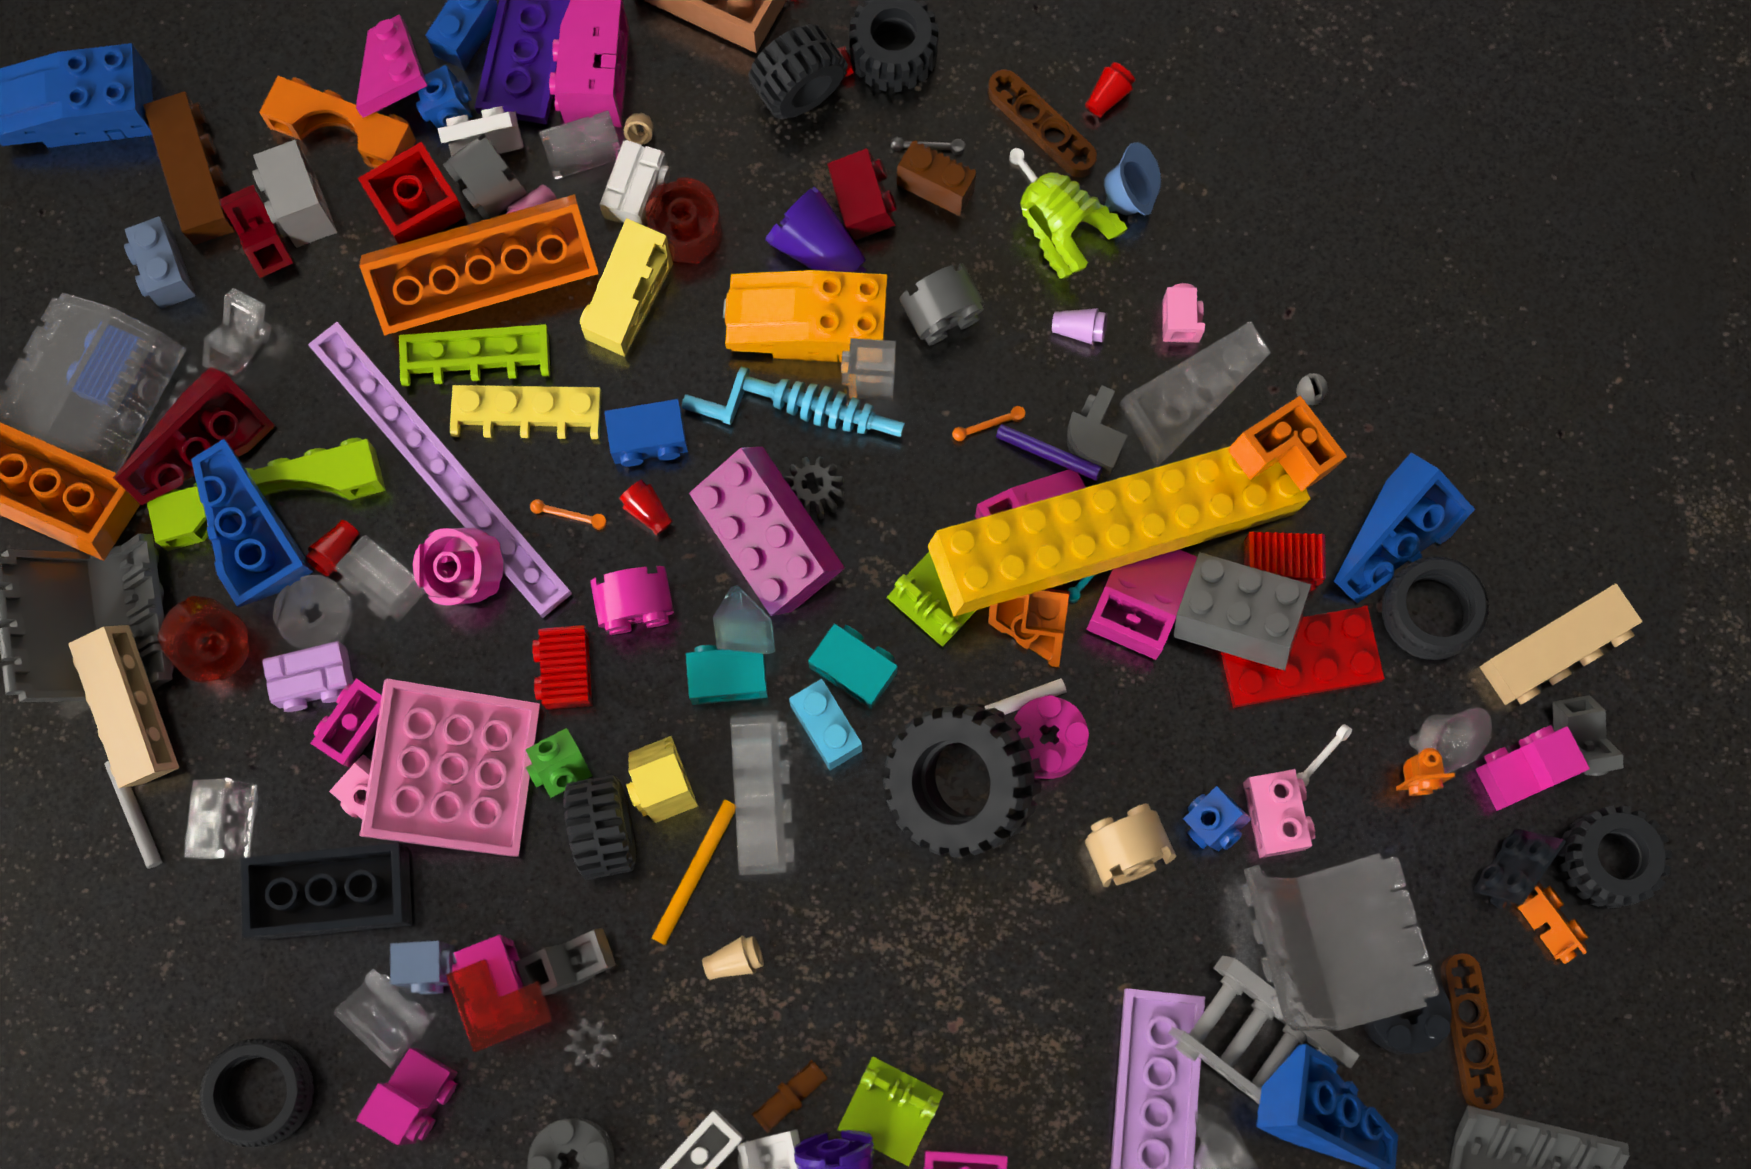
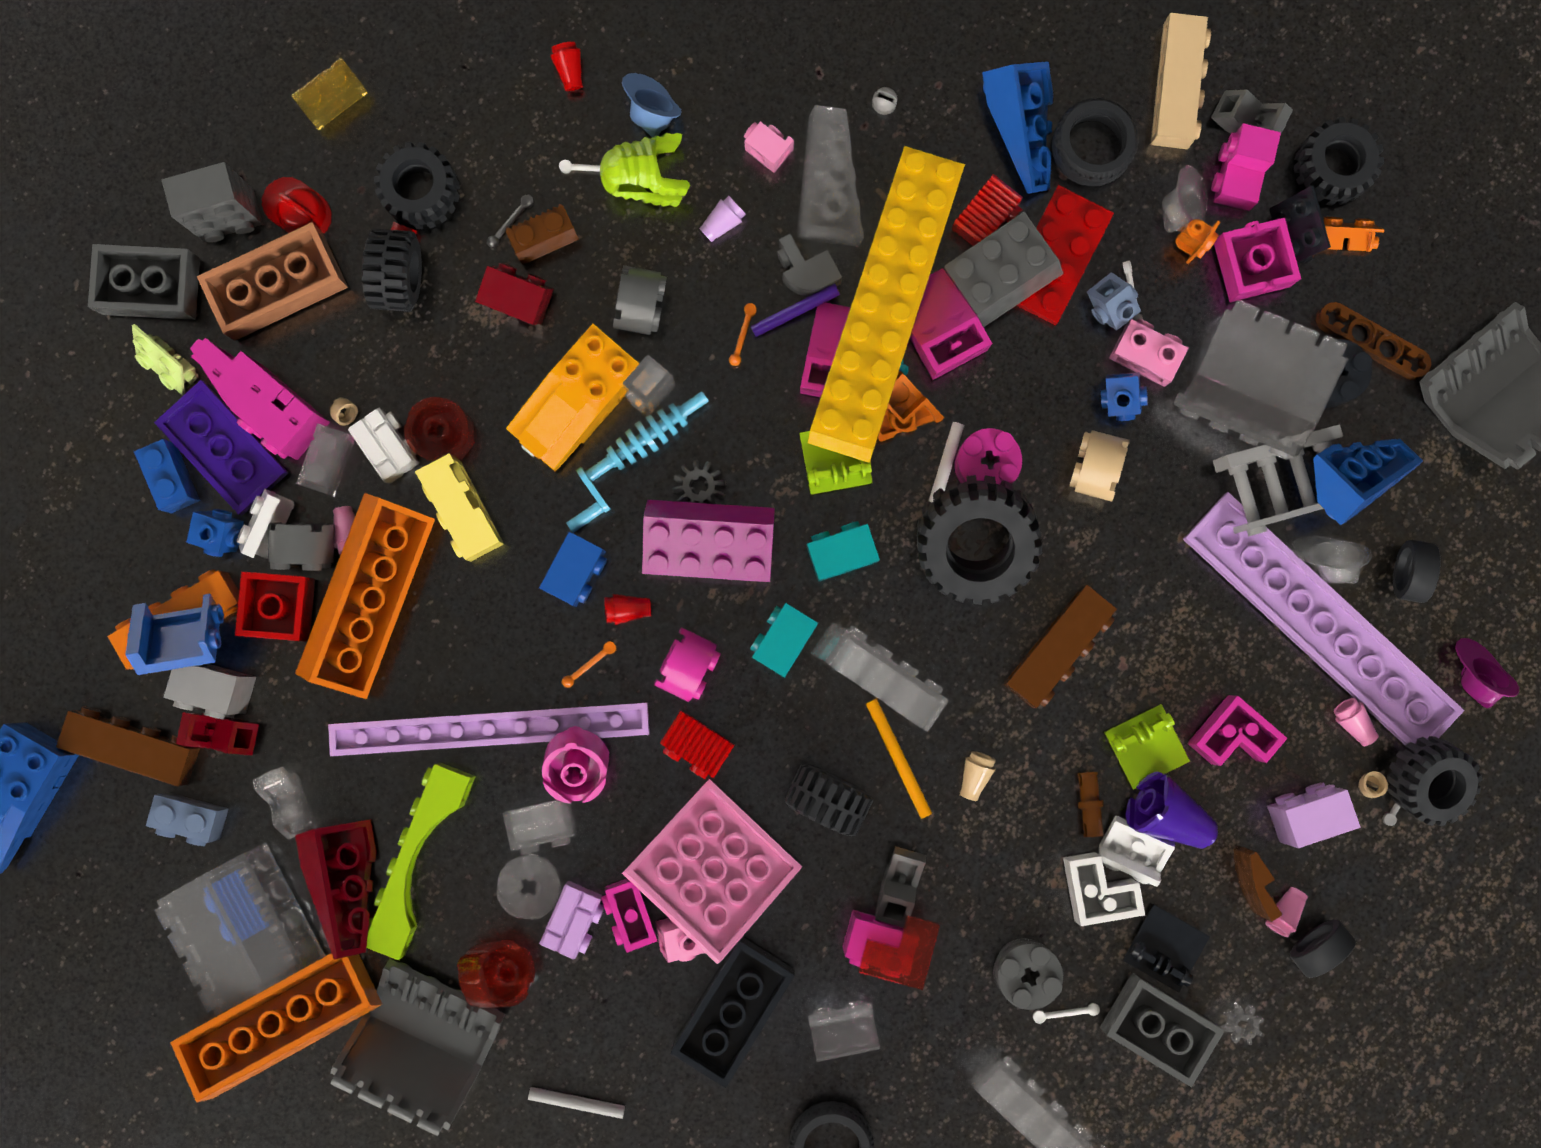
camera: 50 degrees left, 10 degrees up
tan brick [68,625,179,788] -> none
clear bracket [184,778,255,861] -> none
blue wedge [191,439,314,607] -> none
red cone [305,520,359,576] -> none
dark pink wing [356,15,427,118] -> none
dark pink brick [356,1048,458,1145] -> none
sand blue brick [390,941,457,995] -> none
lime hinge [399,324,550,387] -> none
light yellow hinge [450,385,602,439] -> none
bright green brick [525,728,592,798] -> none
clear gear [564,1018,615,1068] -> none
light yellow wedge [626,736,698,823] -> none
clear light blue slope [713,585,775,654] -> none
dark purple cone [765,186,867,273] -> none
medium azure brick [789,679,862,770] -> none
reddish brown beam [988,69,1097,178] -> none
orange brick [1228,395,1347,492] -> none
none -> blue panel [125,594,224,675]
none -> reddish brown brick [1003,585,1117,708]
none -> sand blue brick [1087,272,1141,331]
none -> dark pink brick [1214,218,1301,302]

